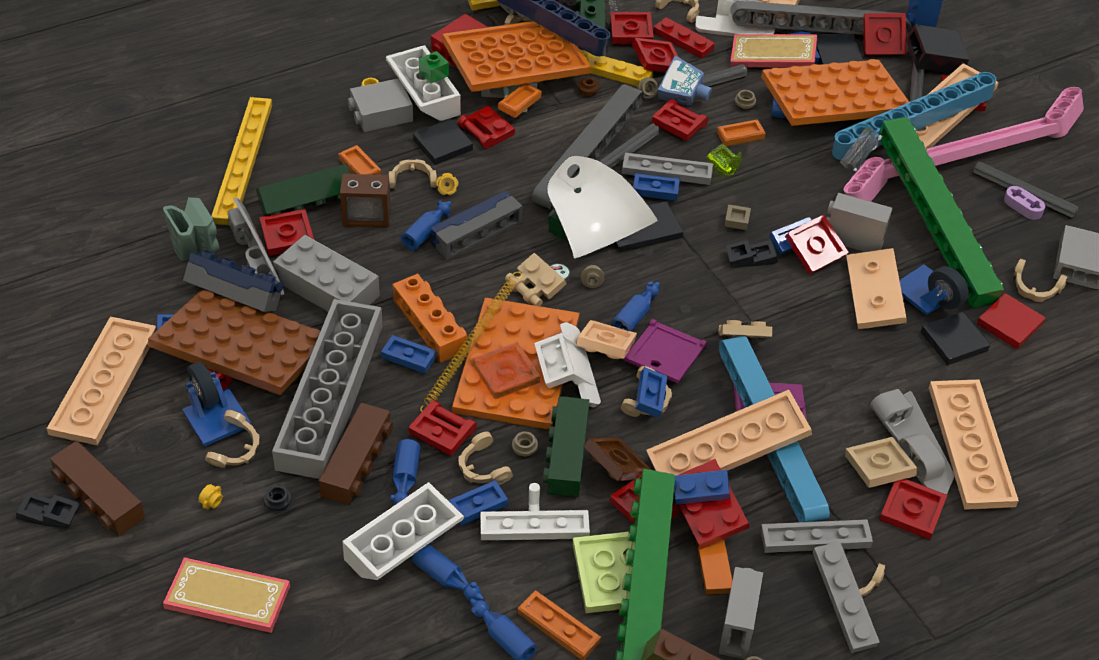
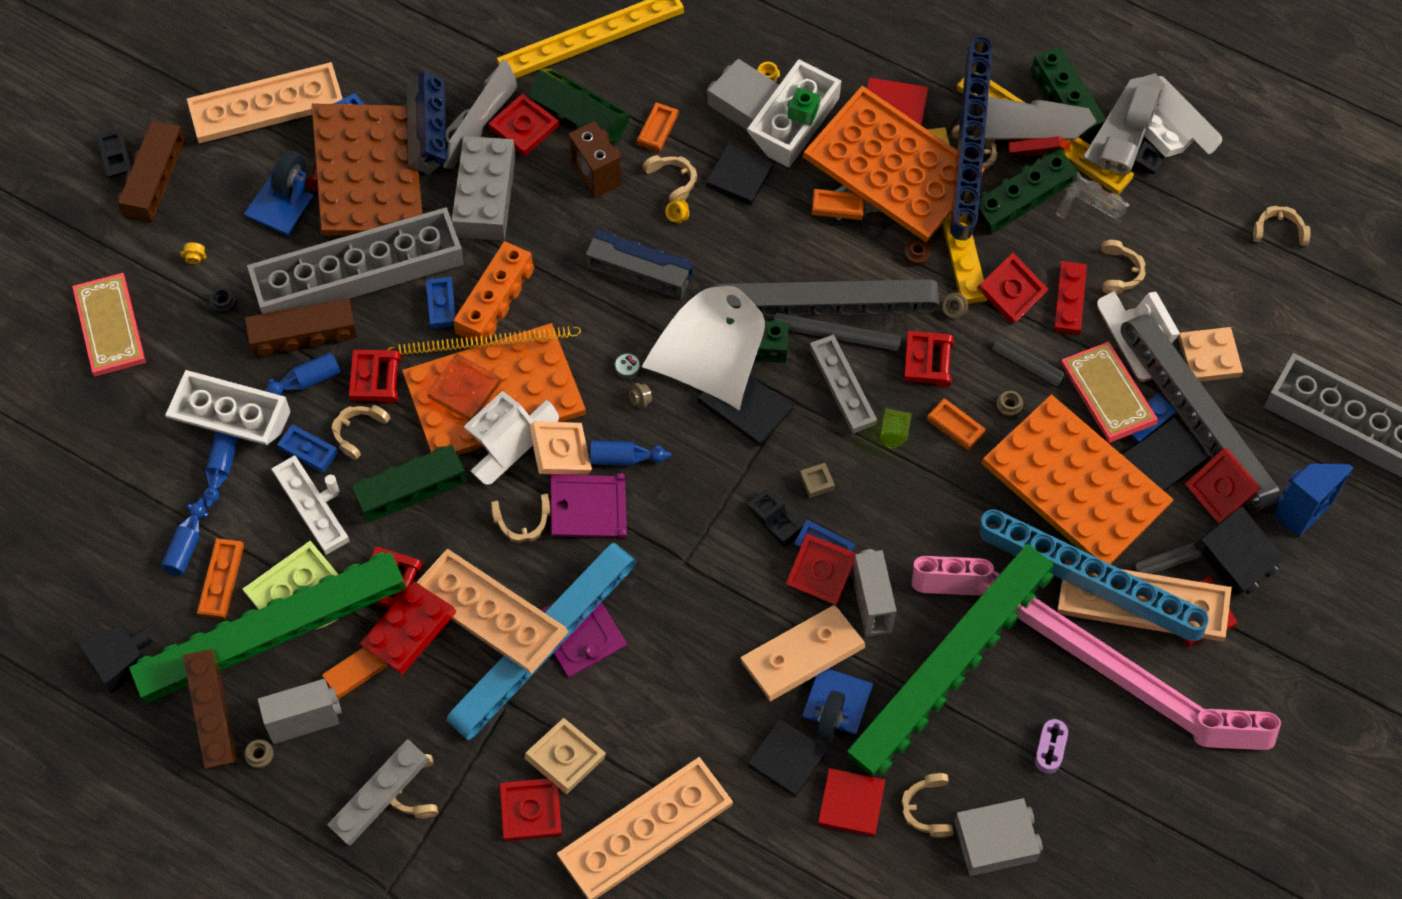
camera: 60 degrees right, 15 degrees up
sand green piece [163,197,220,261] -> none
tan piece [205,410,259,468] -> none
blue wheel [401,200,451,251] -> none
red plate [457,106,515,149] -> none
tan plate [505,253,567,306] -> none
dark tan plate [512,432,538,456] -> none
reddish brown plate [584,437,652,481] -> none
red plate [610,12,653,44] -> none
blue plate [633,174,680,201] -> none
blue plate [635,367,667,418] -> none
torso [658,56,712,106] -> none
blue plate [674,470,730,505] -> none
tan plate [718,320,772,339] -> none
light grey plate [760,520,873,553] -> none
clear plate [839,127,883,172] -> none
light grey panel [870,389,955,494] -> none
dark grey axle [973,162,1079,218] -> none

